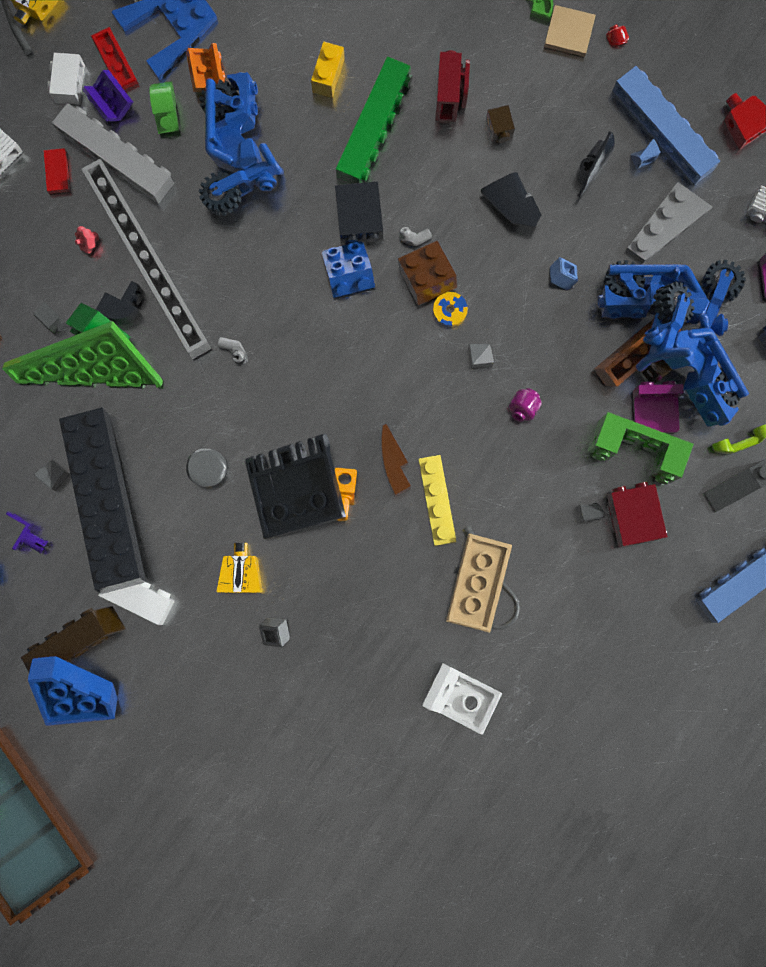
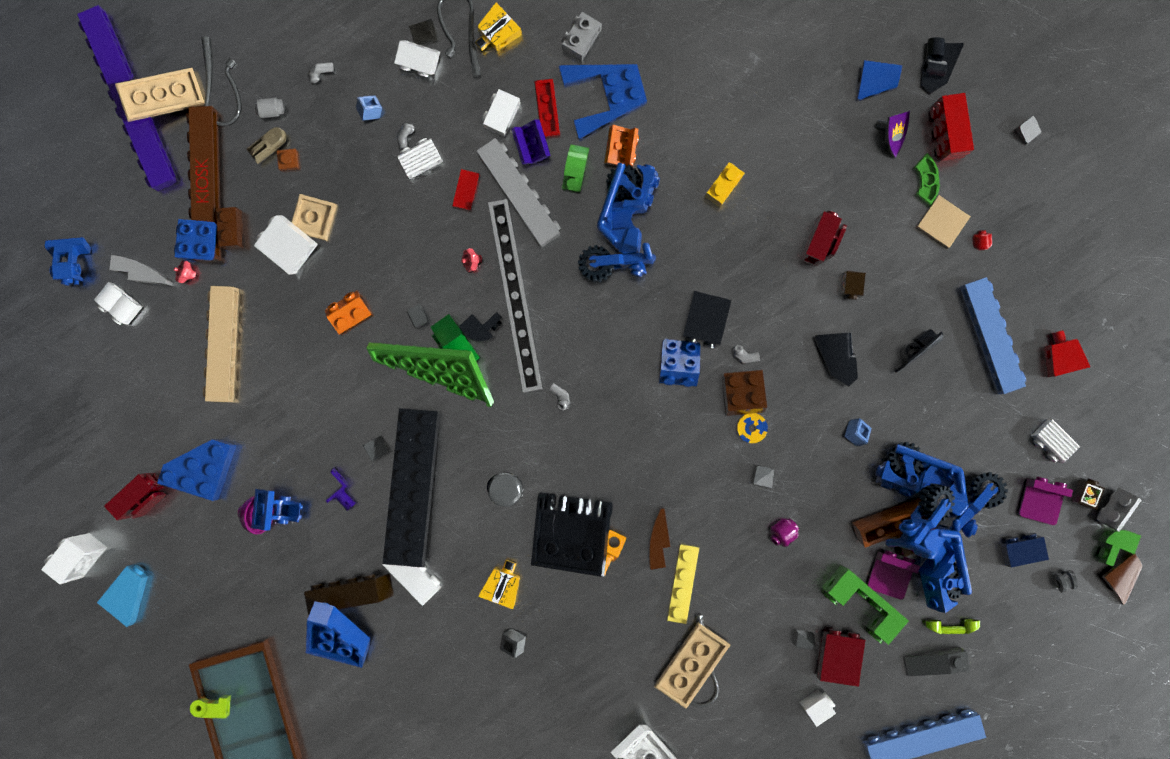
camera: 25 degrees right, 5 degrees up
green brick [336,56,413,184] -> none
light grey wing [626,182,712,263] -> none
medium blue slope [631,139,660,169] -> none
none -> white brick [799,689,836,727]

